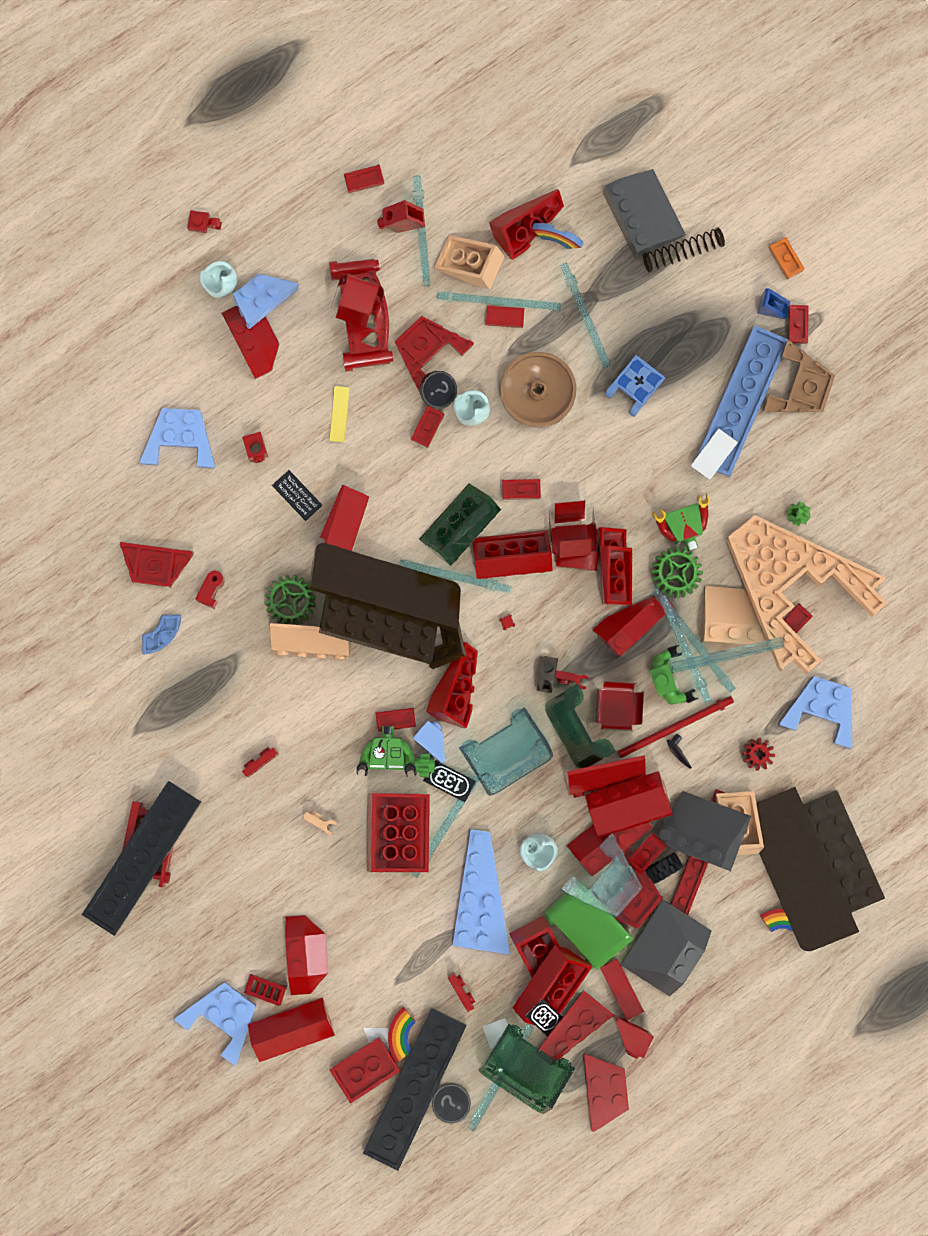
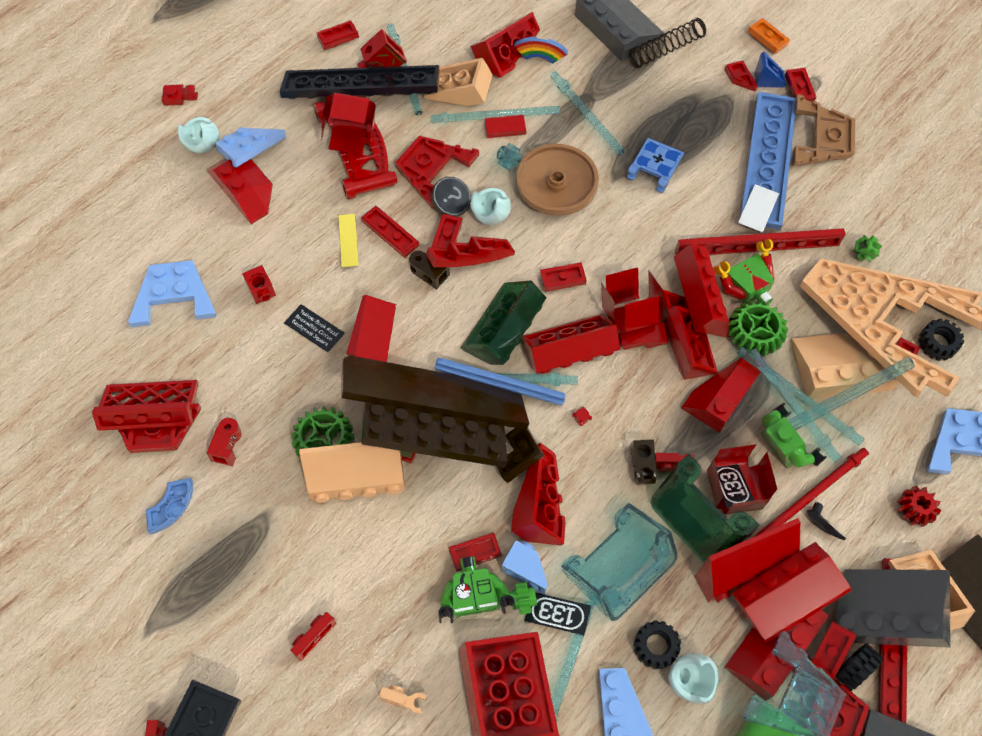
camera: 10 degrees left, 20 degrees down
none -> red fence [92,380,199,431]
none -> black plate [280,65,440,99]
none -> red tile [361,206,420,258]
none -> dark brown leg [409,251,450,290]
none -> red slope [426,236,515,267]
none -> medium blue axle [435,357,566,406]
none -> clear light blue gear [497,143,522,170]
none -> black tyre [634,620,681,669]
none -> red slope [674,243,729,337]
none -> red tile [675,228,846,255]
none -> black sticker [716,464,755,508]
none -> red tile [724,60,758,91]
none -> black tyre [918,319,964,361]

